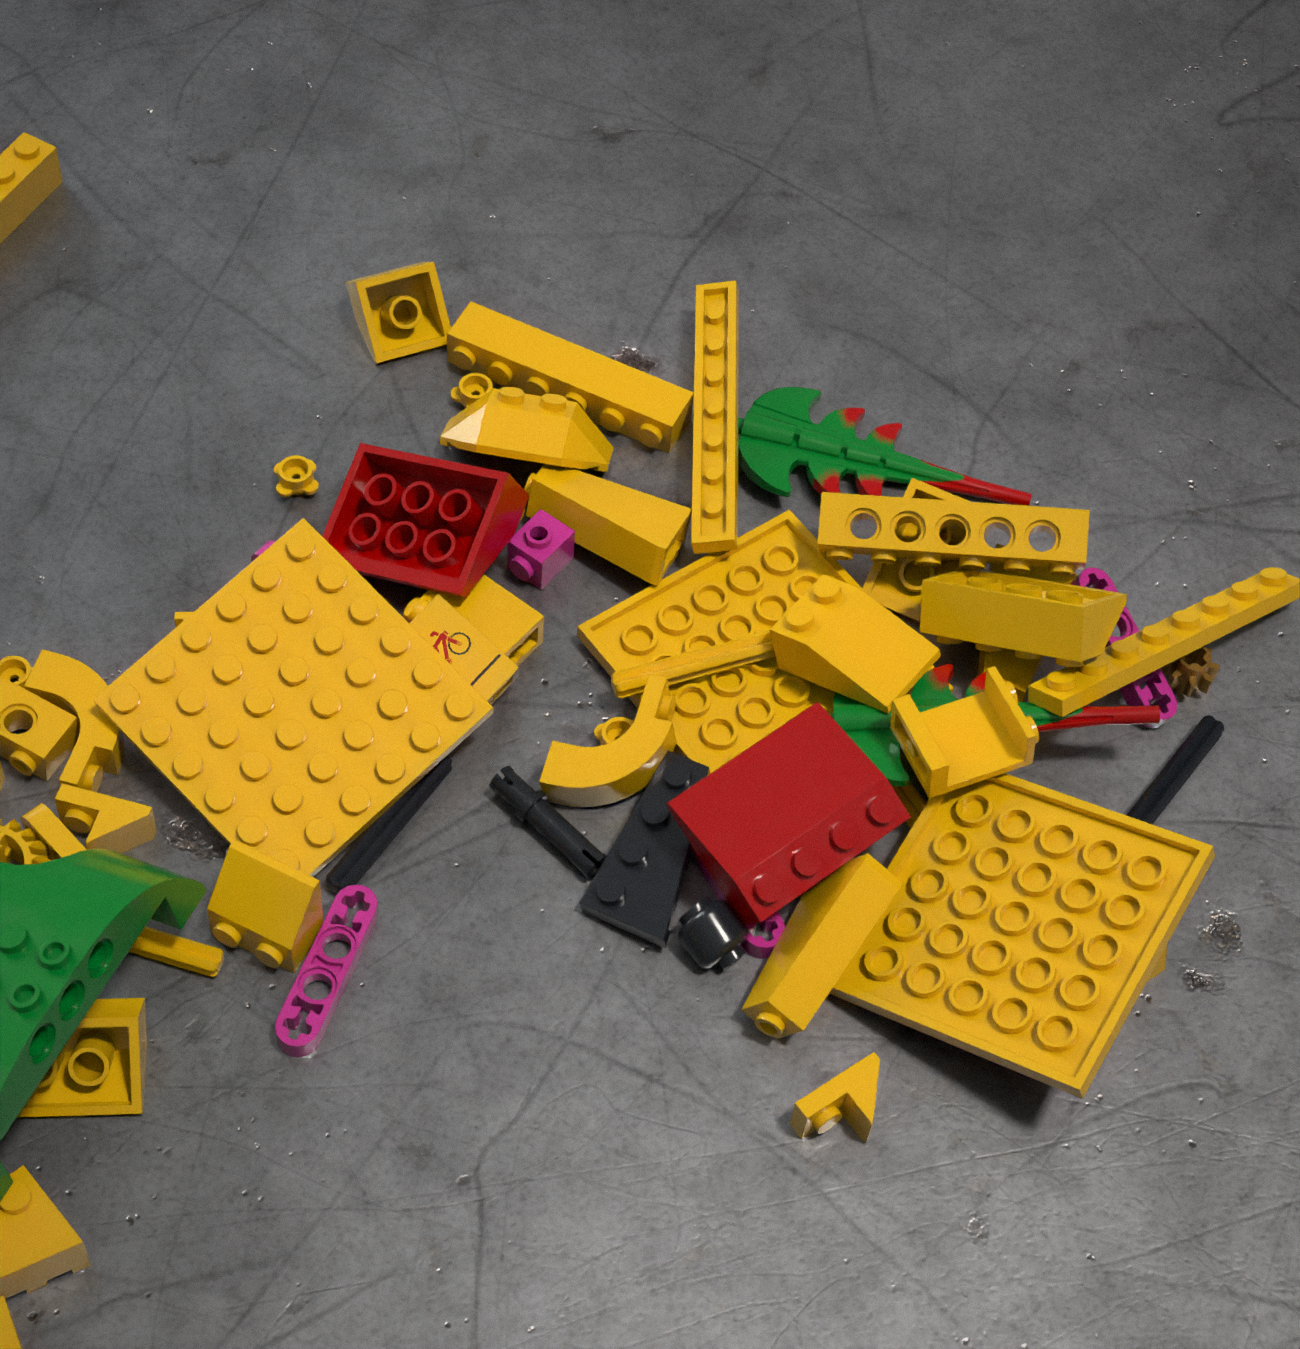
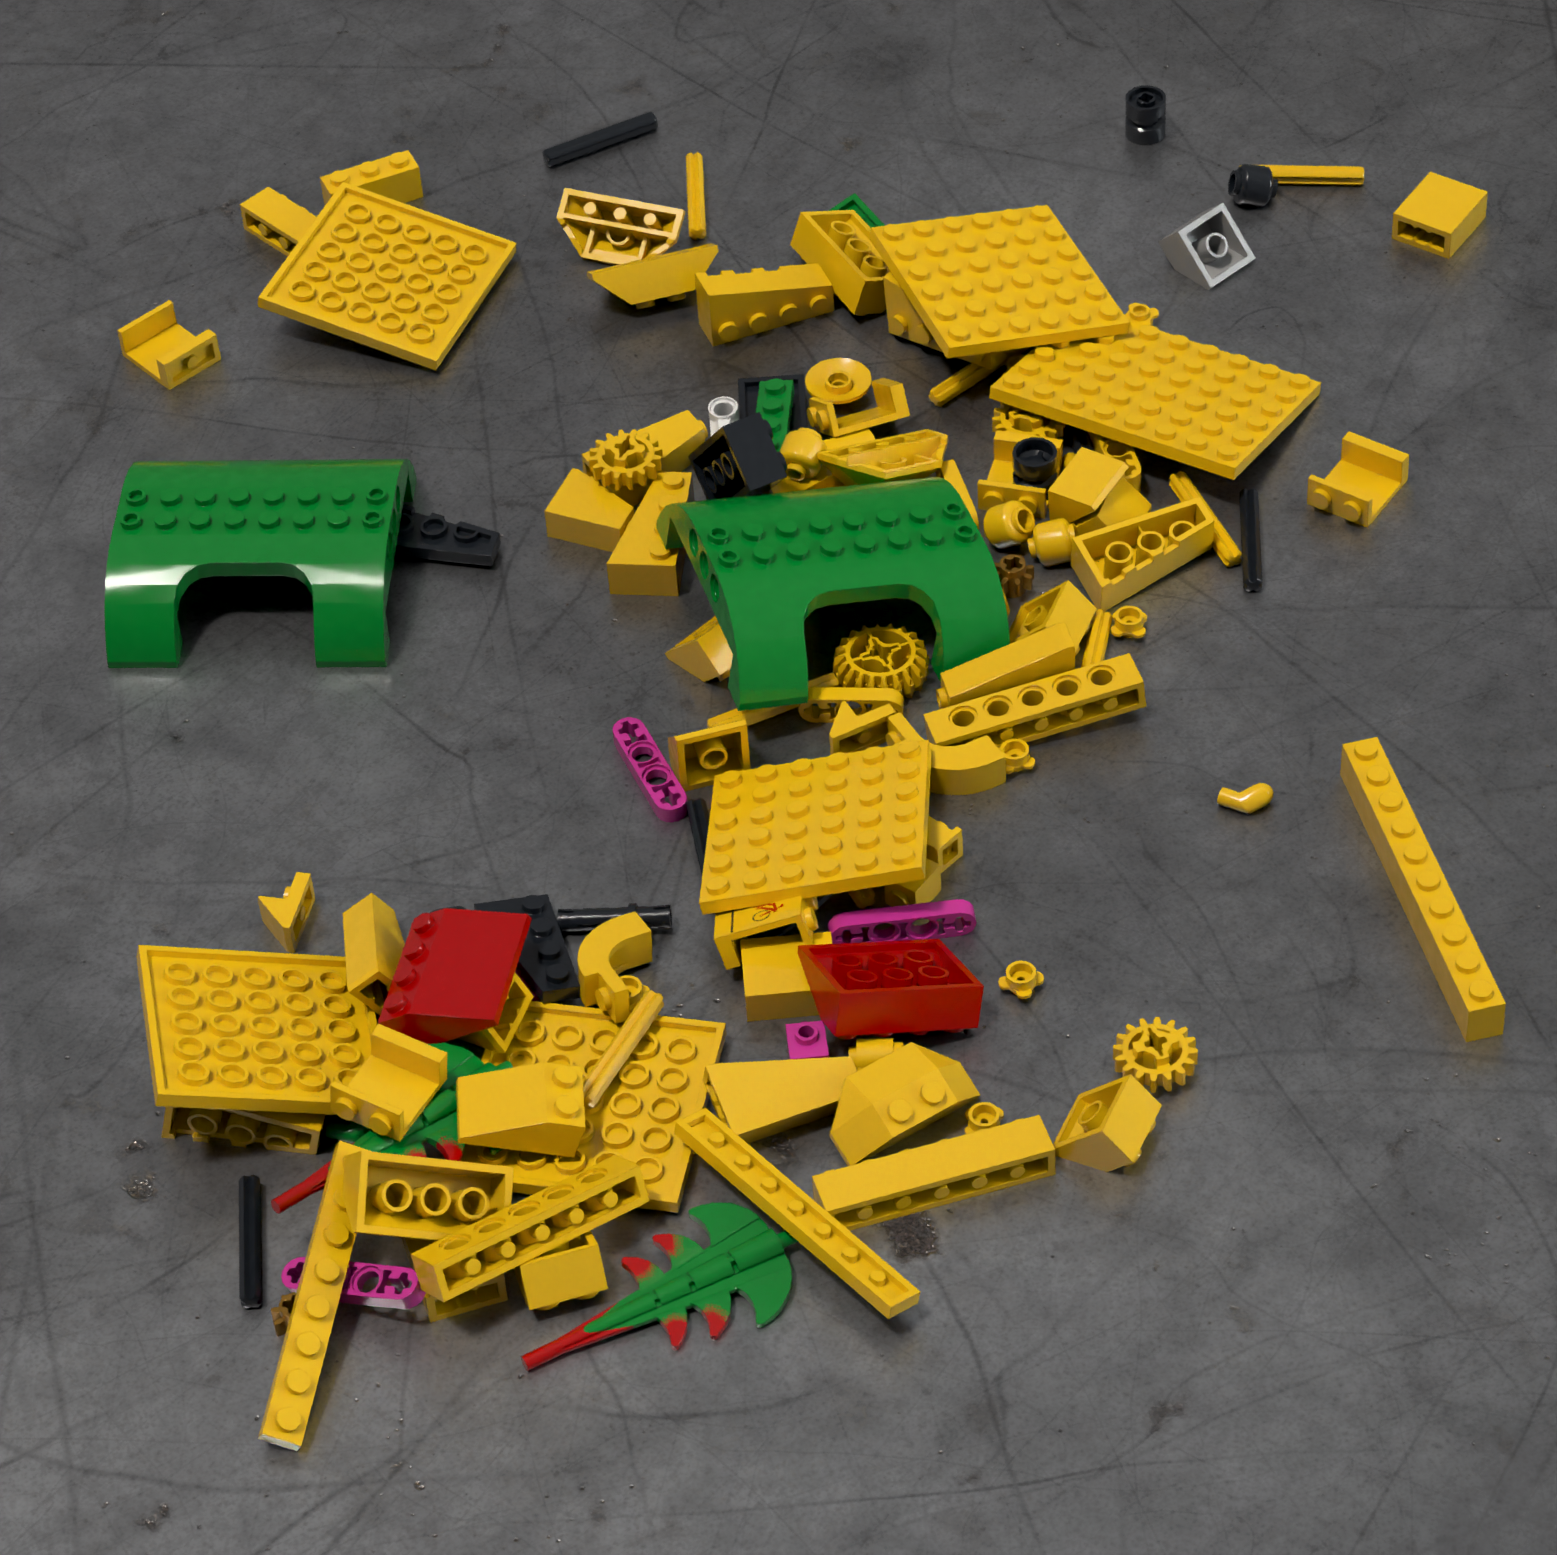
camera: 145 degrees right, 10 degrees down
none -> yellow gear [1113,1017,1198,1093]

